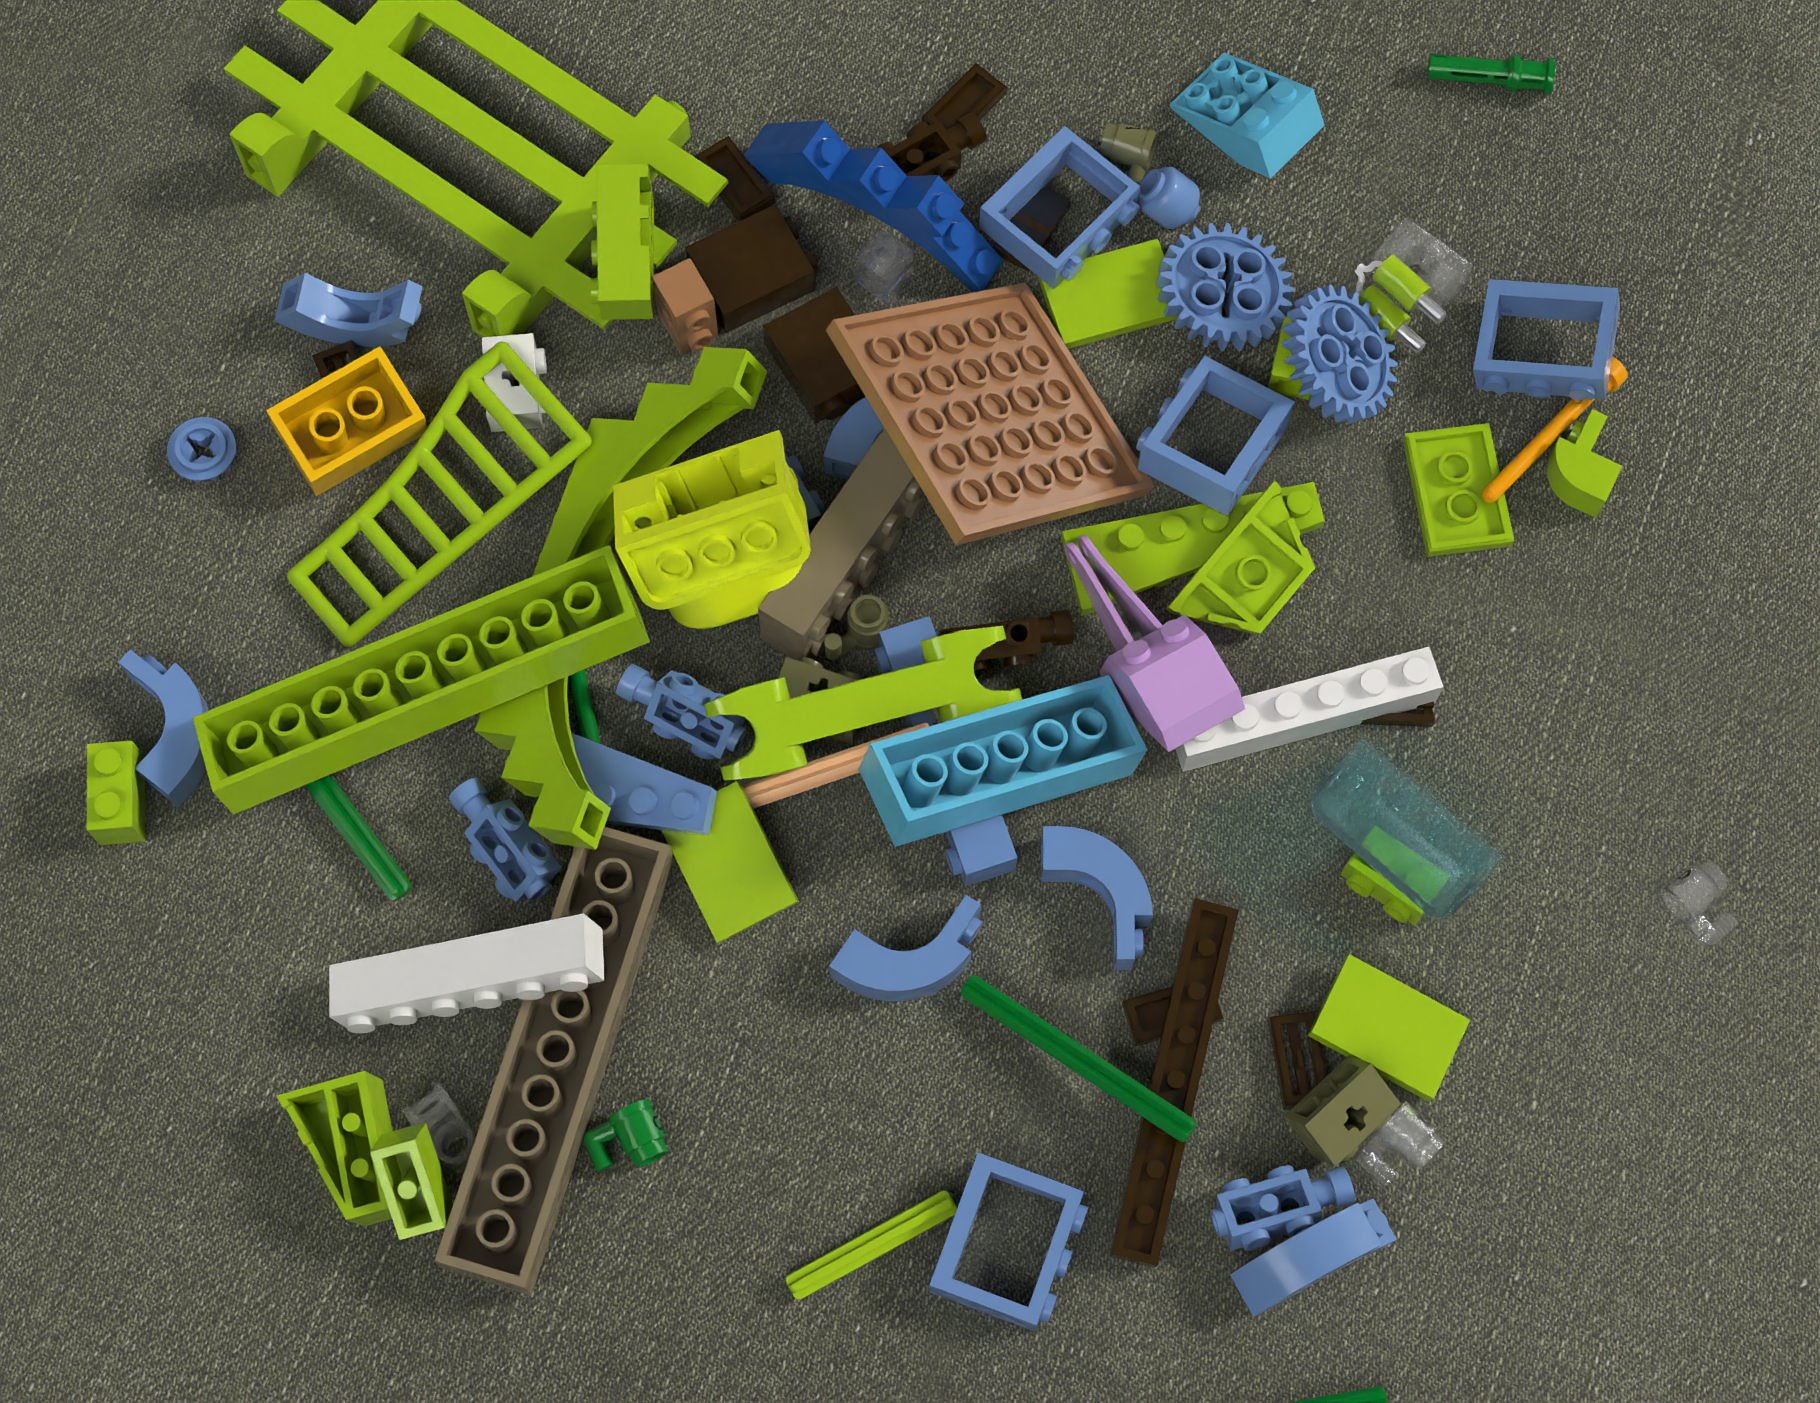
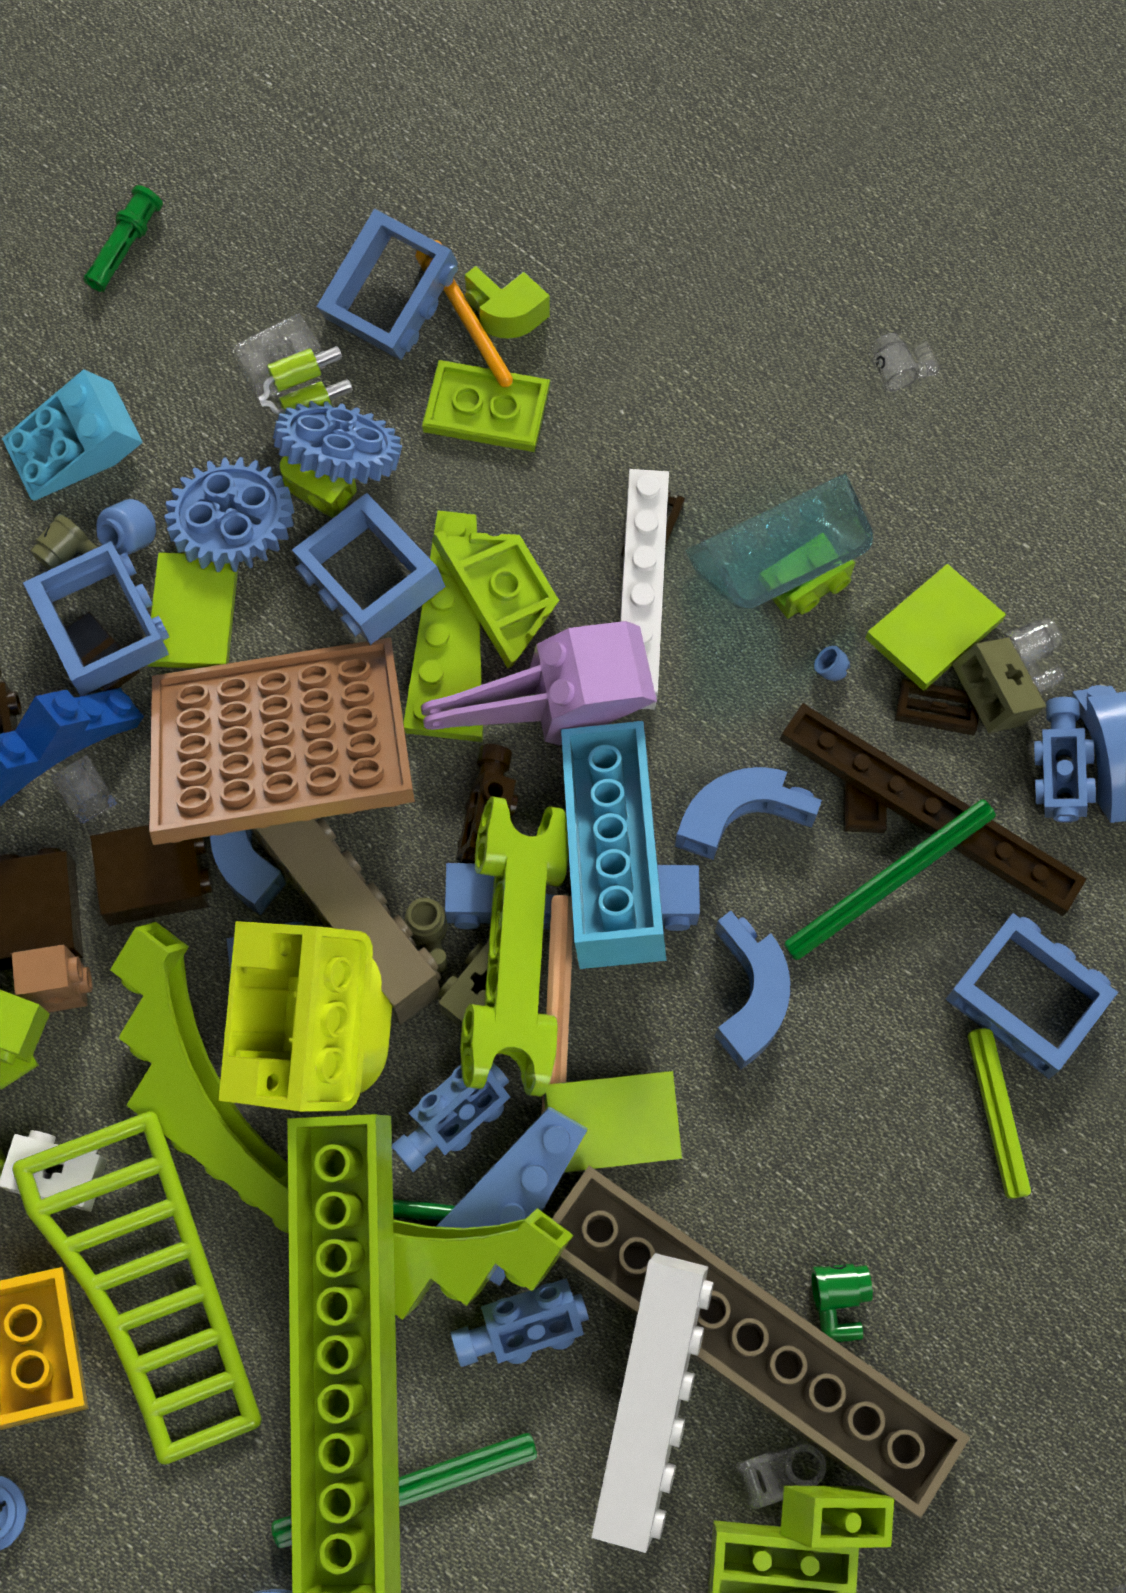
camera: 70 degrees left, 0 degrees up
none -> medium blue hinge [814,646,850,681]

